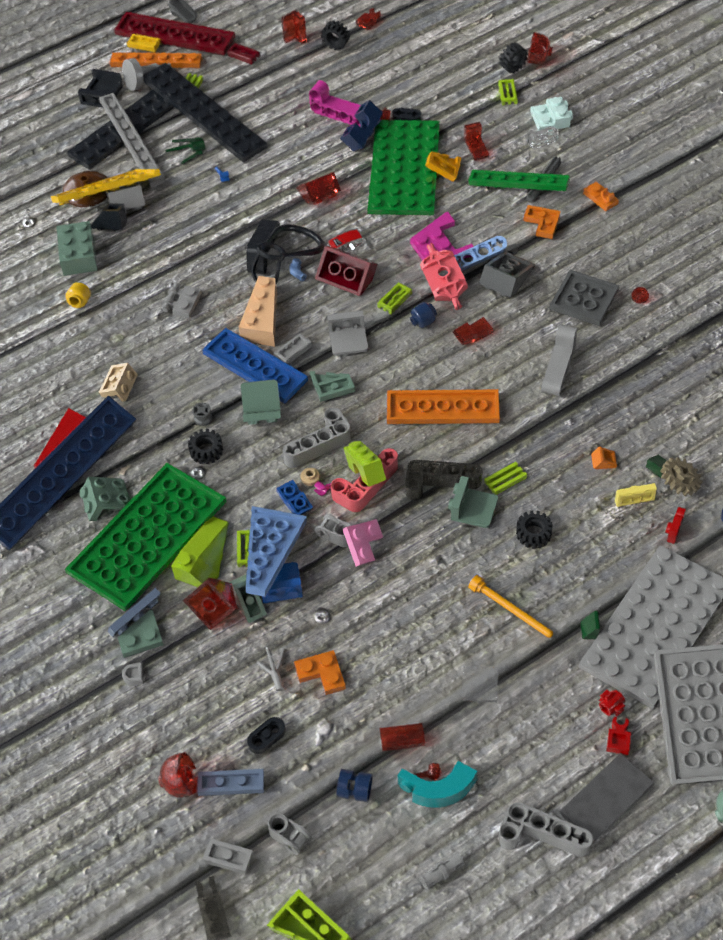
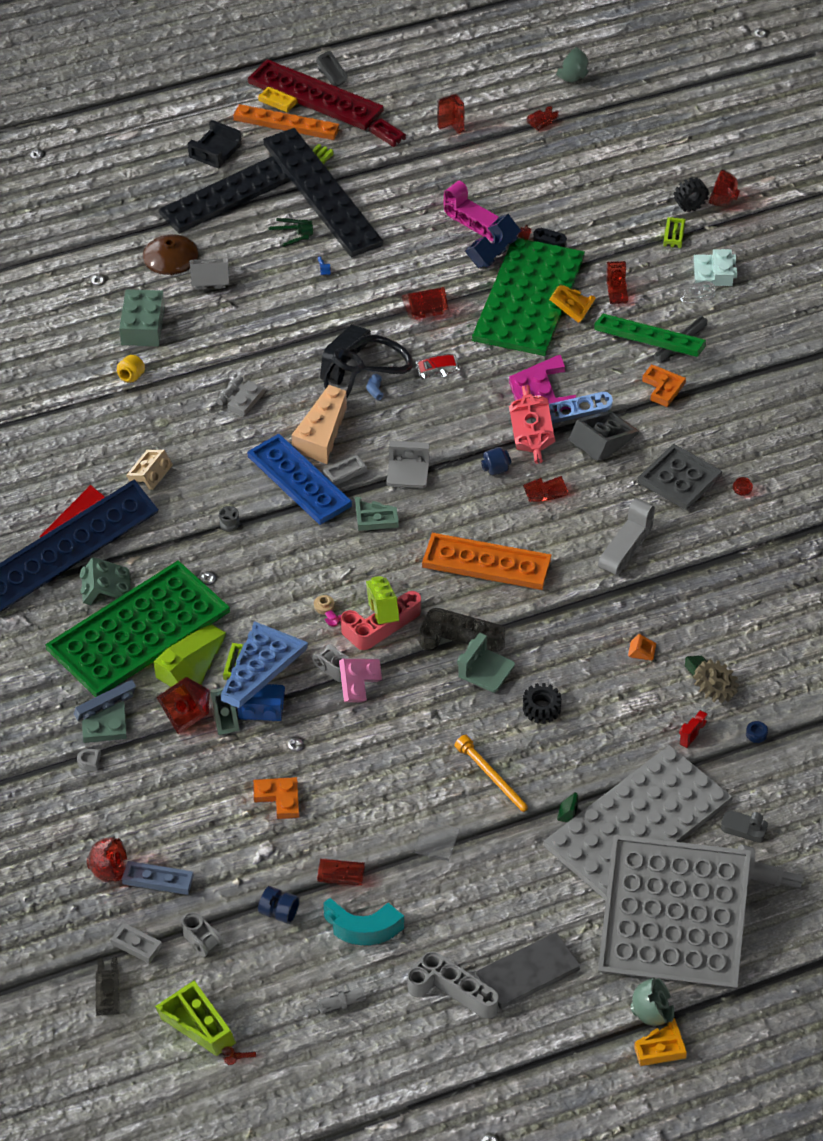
camera: 10 degrees right, 5 degrees down
yellow wing [51,169,161,205] -> none
black slope [91,203,127,231] -> none
light grey tile [99,93,165,187] -> none
light grey piece [122,58,171,91] -> none
black tyre [188,429,223,464] -> none
sand green bracket [241,379,281,425] -> none
black plate [247,717,286,754] -> none
light grey plant [257,647,286,691] -> none
blue slope [276,480,313,515] -> none
light grey beam [282,408,351,468] -> none
dark red slope [315,246,378,296] -> none
black tyre [321,20,350,50] -> none
lime tile [377,282,412,315] -> none
clear red hand [414,763,441,780] -> none
lime tile [484,462,527,495] -> none
orange plate [583,182,619,211] -> none
red gear [599,689,626,716] -> none
red plate [606,716,631,755] -> none
light yellow plate [615,483,657,507] -> none

